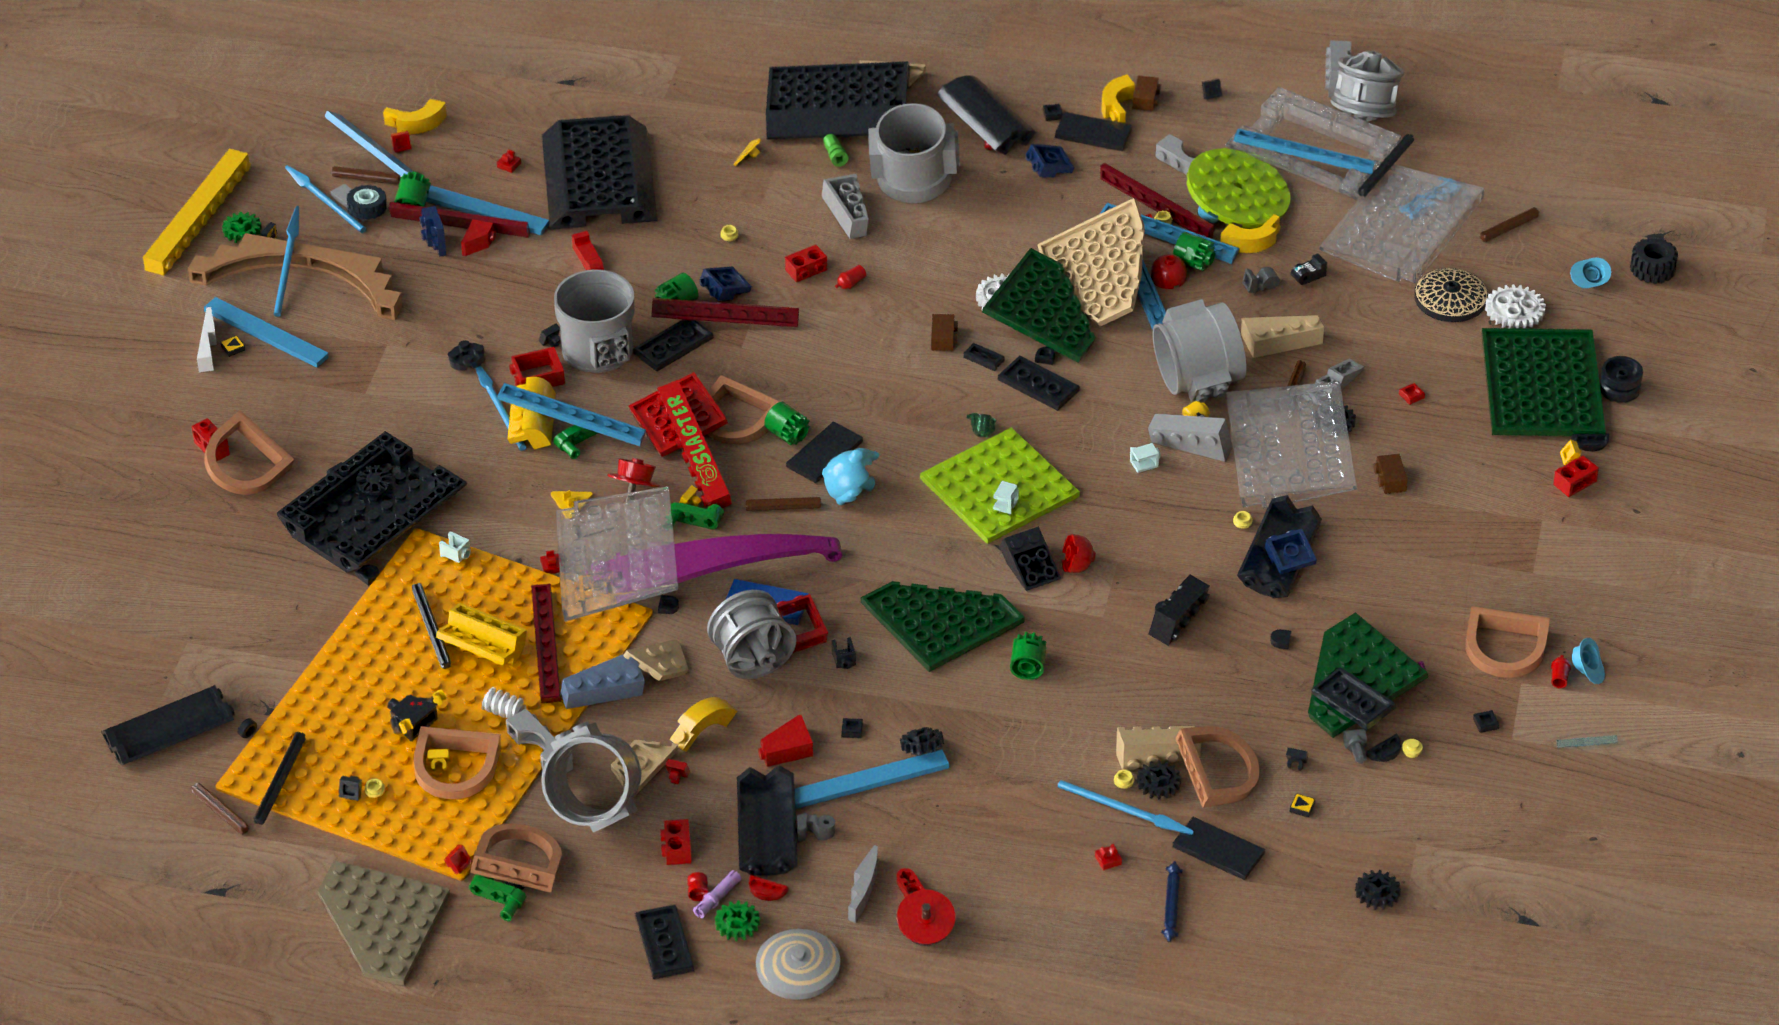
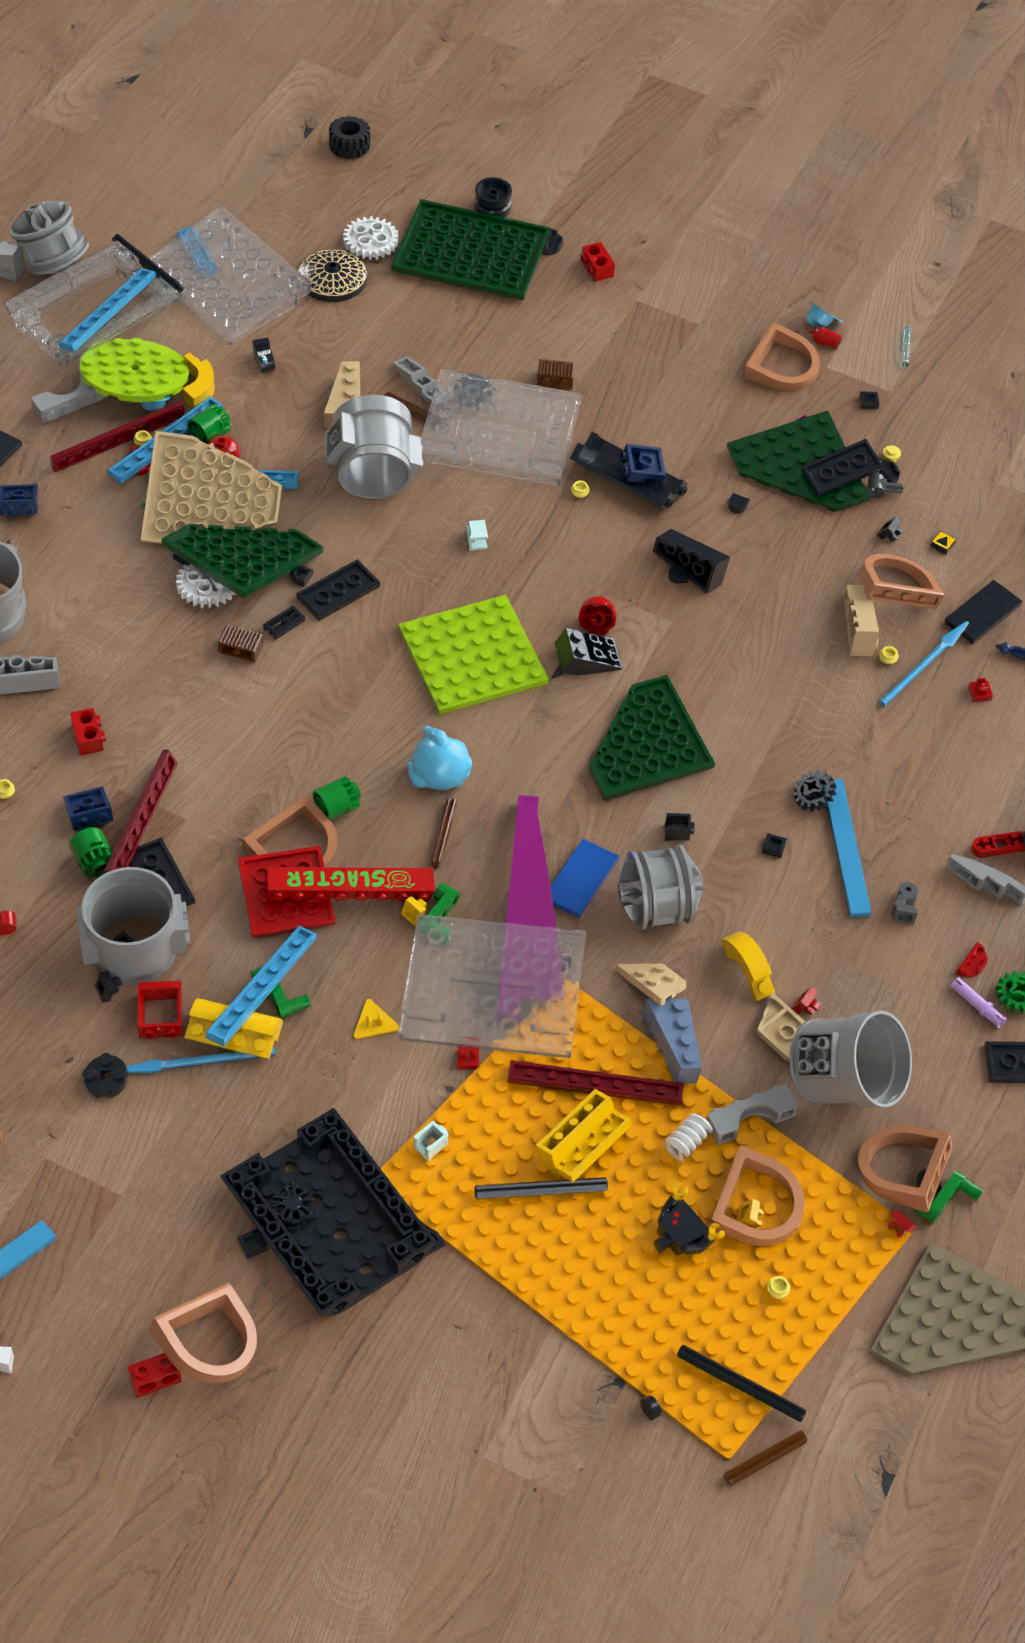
camera: 80 degrees left, 10 degrees up
black cylinder [101,685,235,765] -> none
black tile [339,775,362,801] -> none
red piece [607,458,660,503] -> none
red brick [660,819,691,865] -> none
red wheel [687,872,709,901] -> none
black cylinder [737,765,798,876] -> none
red slope [758,715,813,767] -> none
red window [777,594,828,653] -> none
black tile [786,421,863,483] -> none
red piece [835,265,867,289] -> none
clear green piece [967,413,996,437] -> none
light aqua window [993,481,1019,514] -> none
green gear [1010,632,1047,680] -> none
black gear [1137,760,1181,800] -> none
light grey wedge [1148,414,1232,462] -> none
yellow head [1182,401,1210,417] -> none
dark grey leg [1242,267,1280,294] -> none
red tile [1399,383,1425,405] -> none
reddish brown axle [1480,207,1539,242] -> none
yellow tile [1560,440,1582,465] -> none
medium azure piece [1570,257,1612,288] -> none

